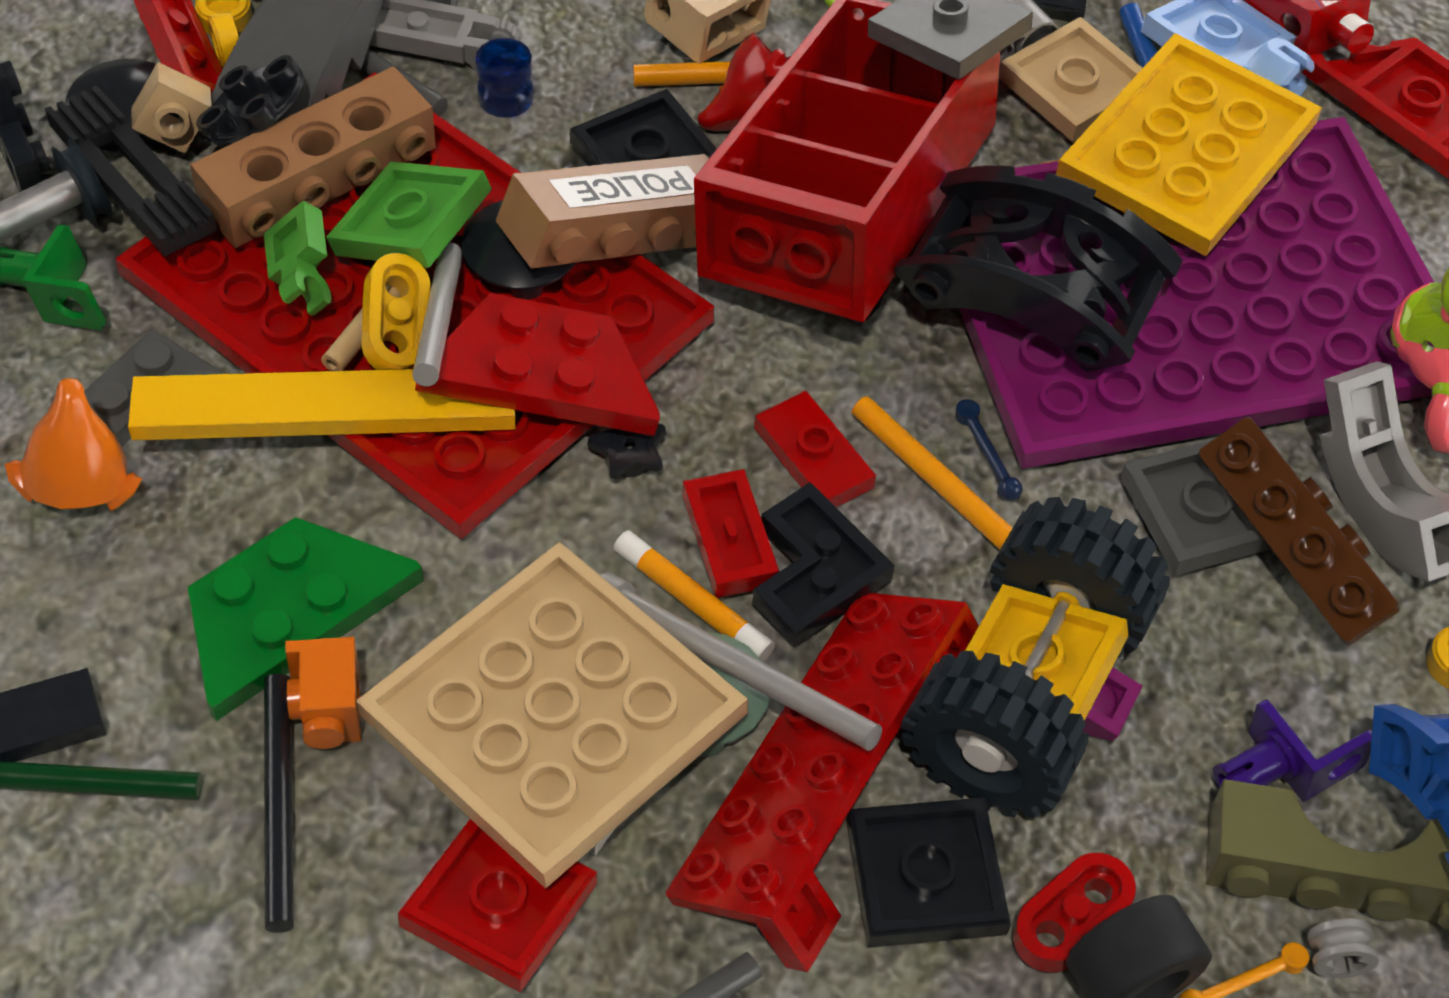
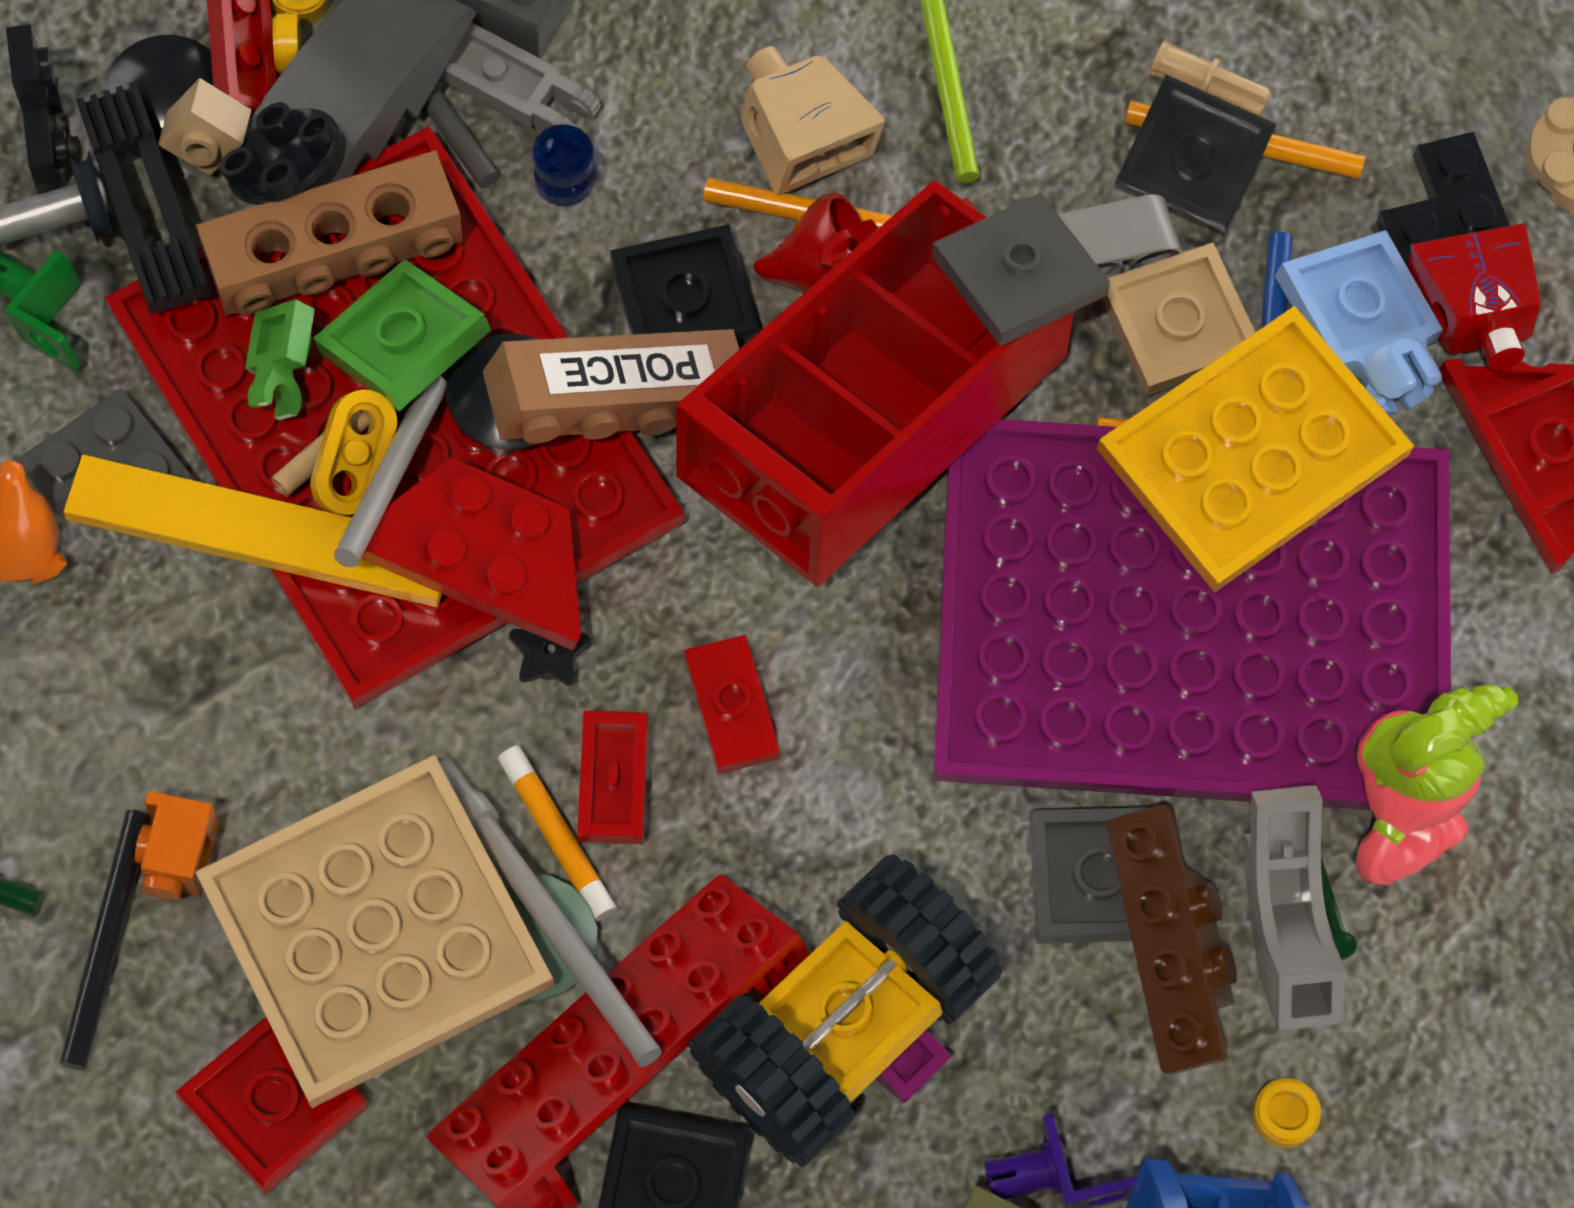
camera: 15 degrees right, 15 degrees up
green wing [187,517,424,722] -> none
black plate [752,482,895,647] -> none
light orange bar [852,396,1013,550] -> none
black fence [894,165,1183,372] -> none
dark blue hinge [955,399,1023,501] -> none

